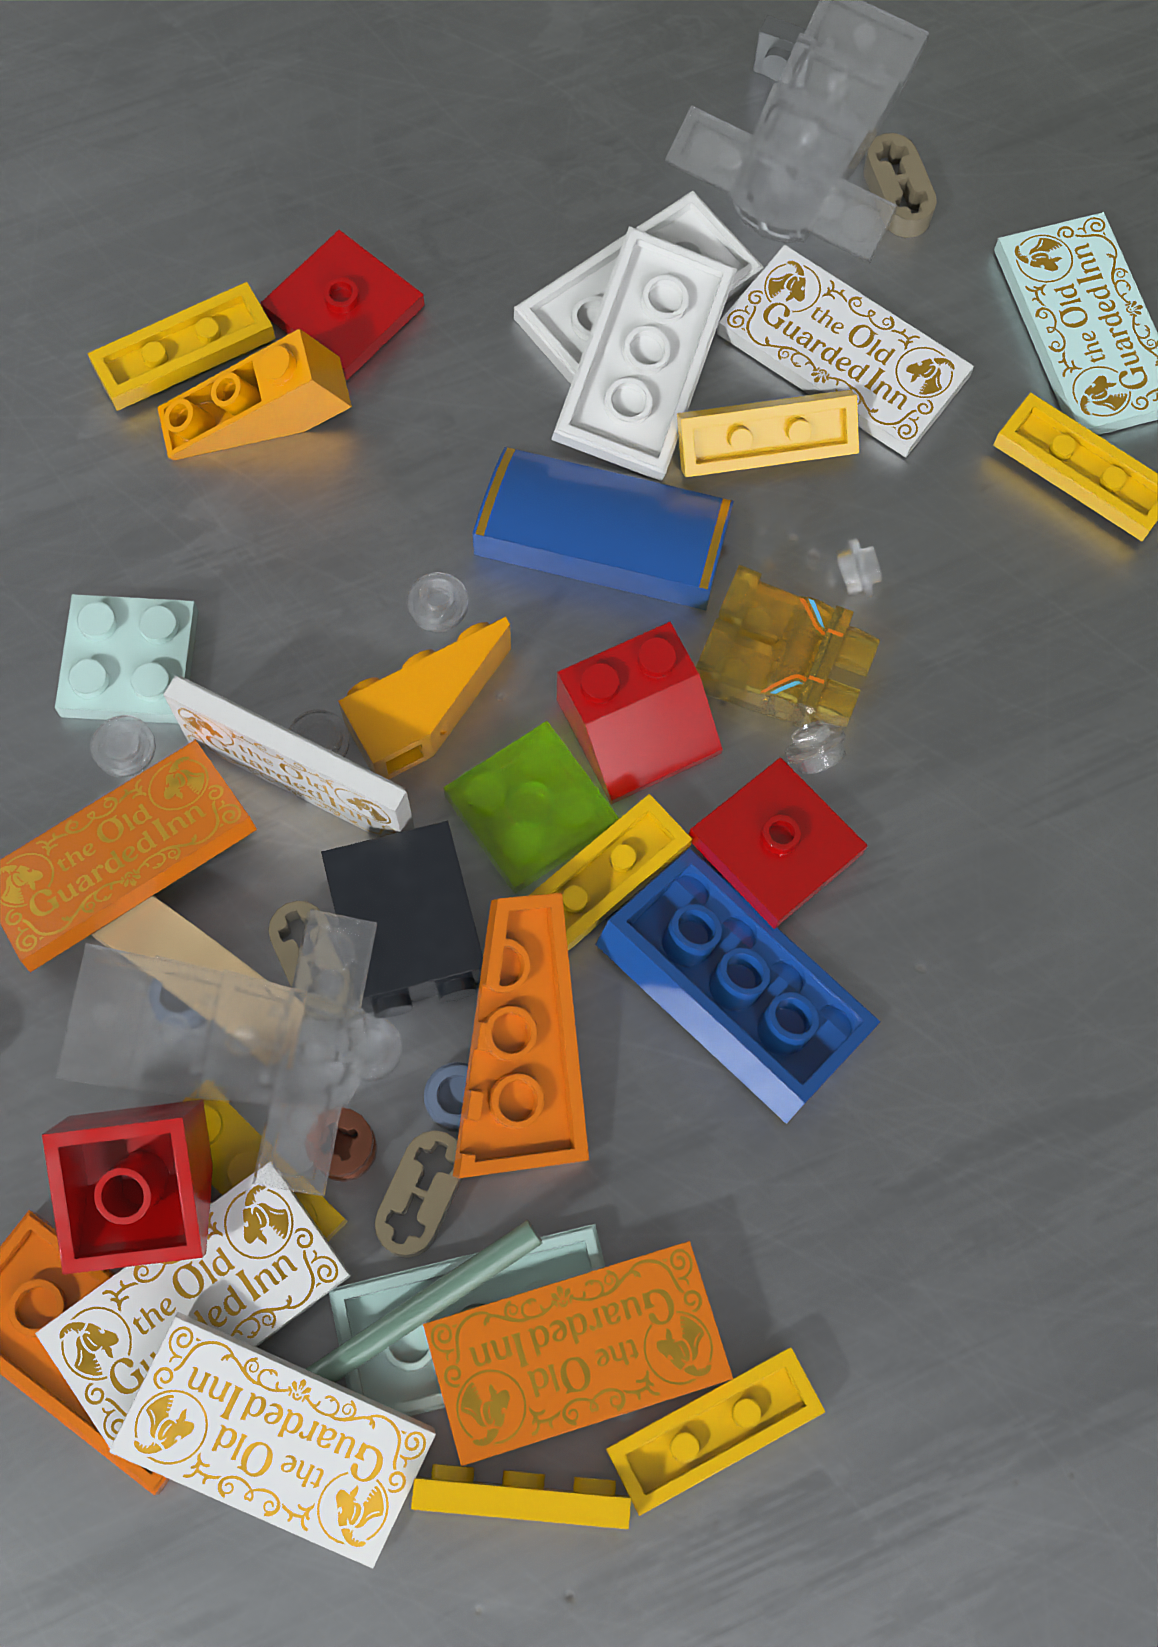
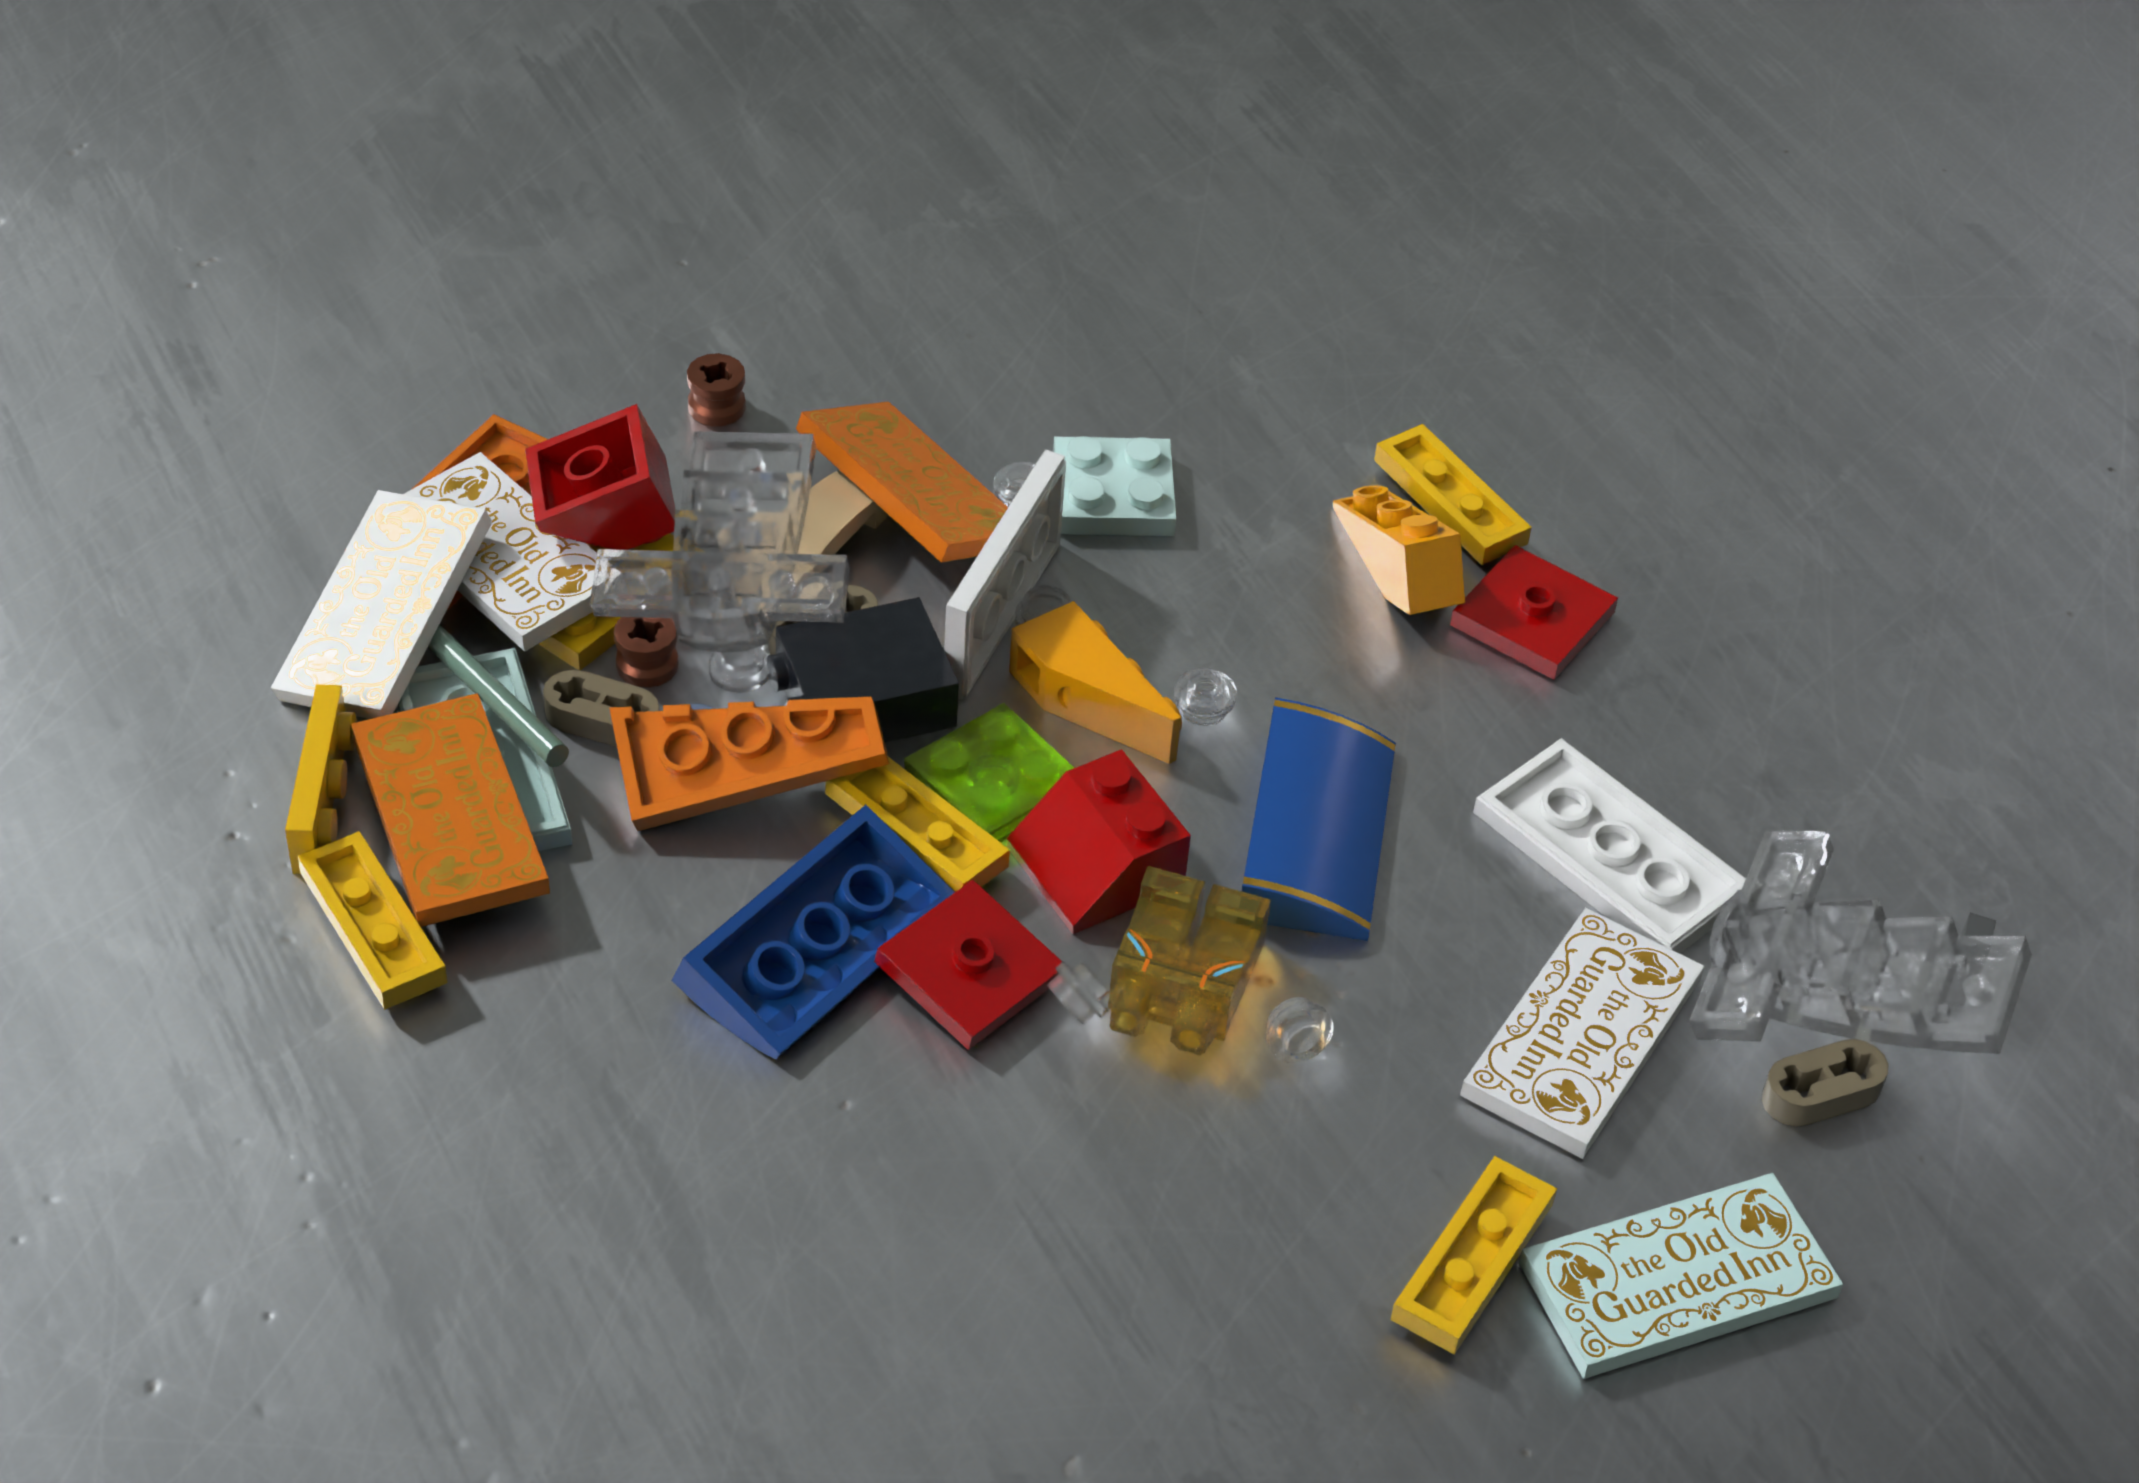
camera: 85 degrees right, 25 degrees down
white tile [551,226,737,481] -> none
yellow plate [677,389,859,477] -> none

